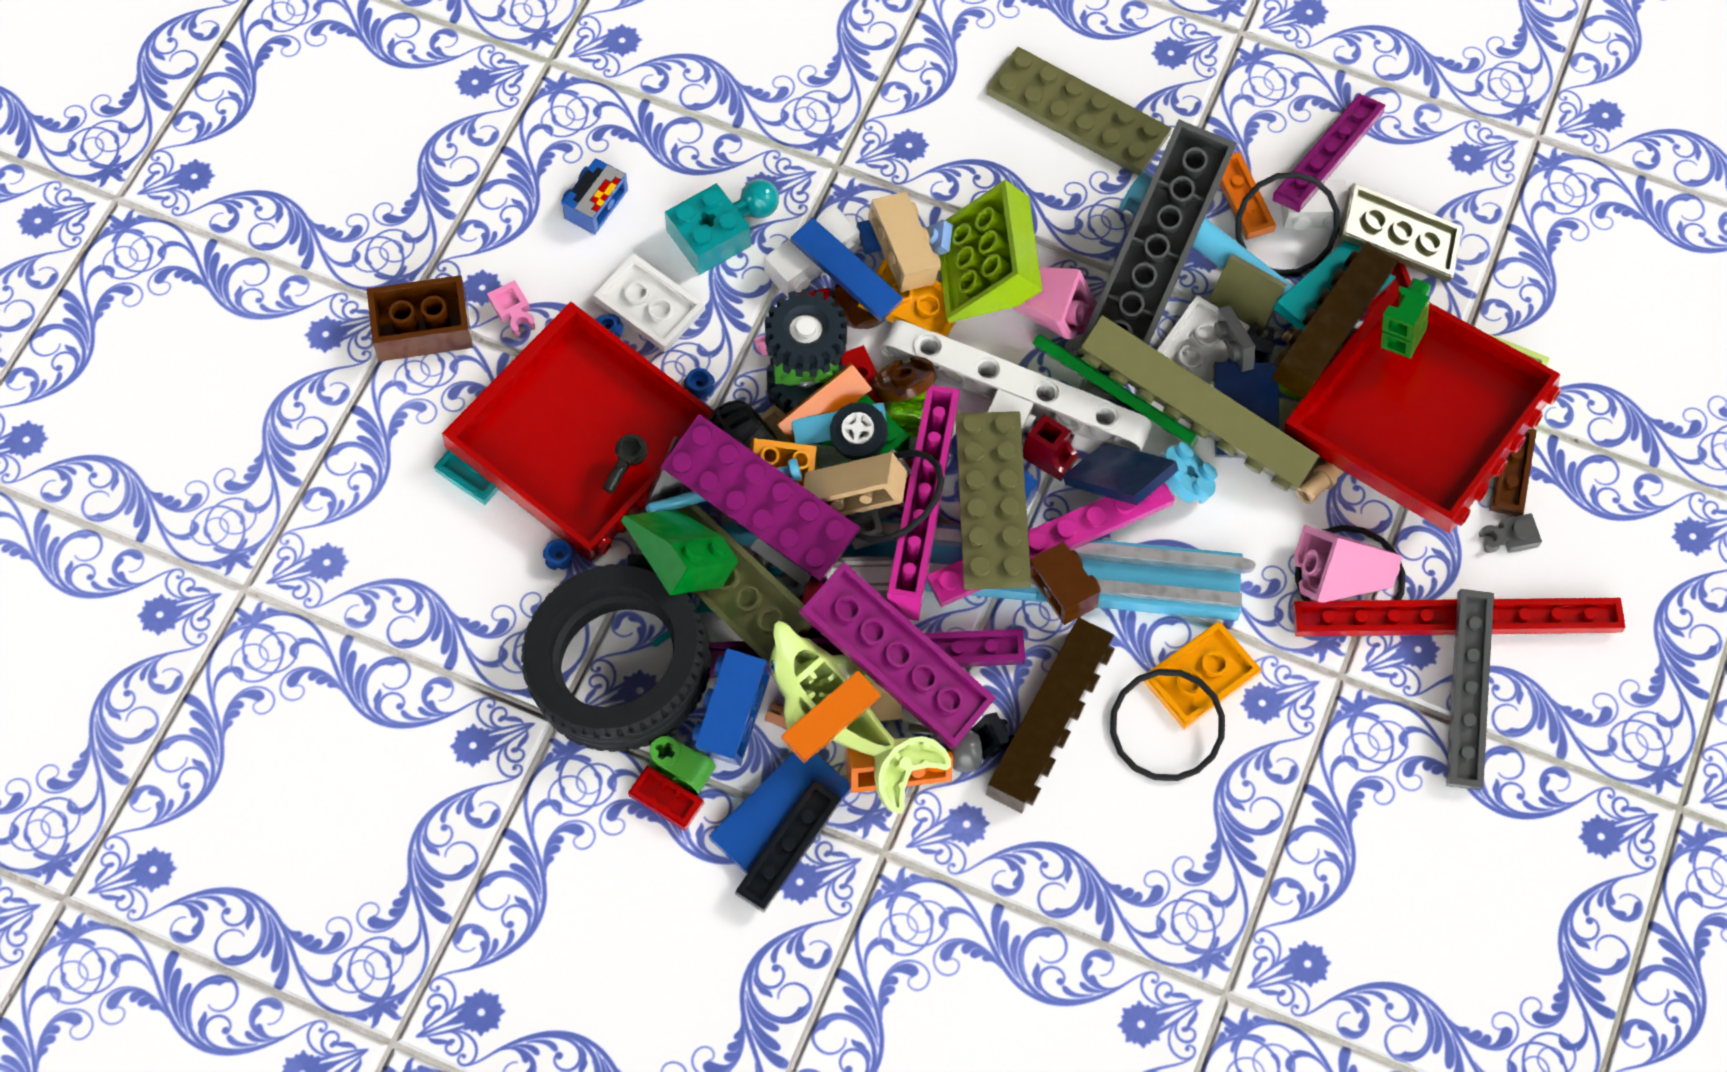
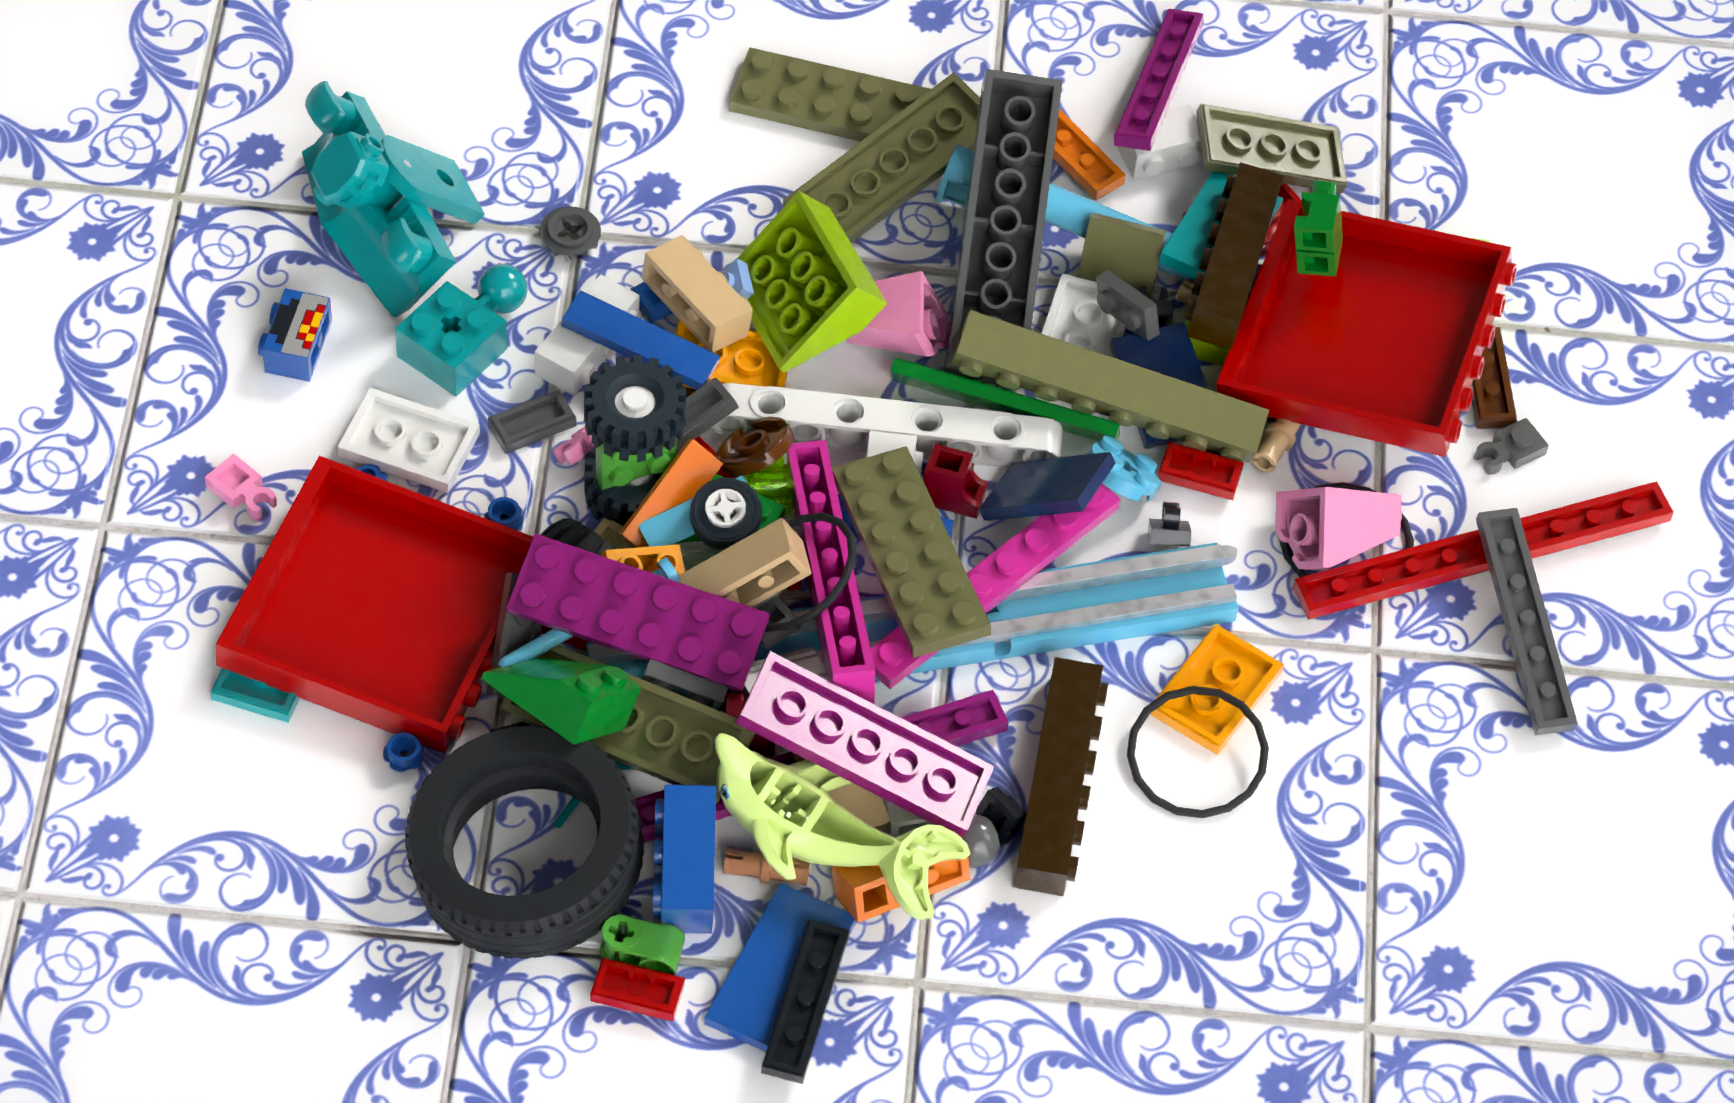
camera: 20 degrees left, 10 degrees down
reddish brown brick [367,275,473,362] -> none
pearl dark grey plate [602,434,648,494] -> none
orange tile [781,671,881,763] -> none
reddish brown brick [1030,541,1101,625] -> none
black piece [1235,172,1340,276] -> none
none -> teal piece [302,81,485,318]
none -> dark grey tile [488,389,577,454]
none -> dark grey gear [540,206,601,260]
none -> dark grey tile [677,377,739,451]
none -> olive plate [783,72,980,243]
none -> tile [1148,502,1192,547]
none -> red plate [1158,442,1244,501]

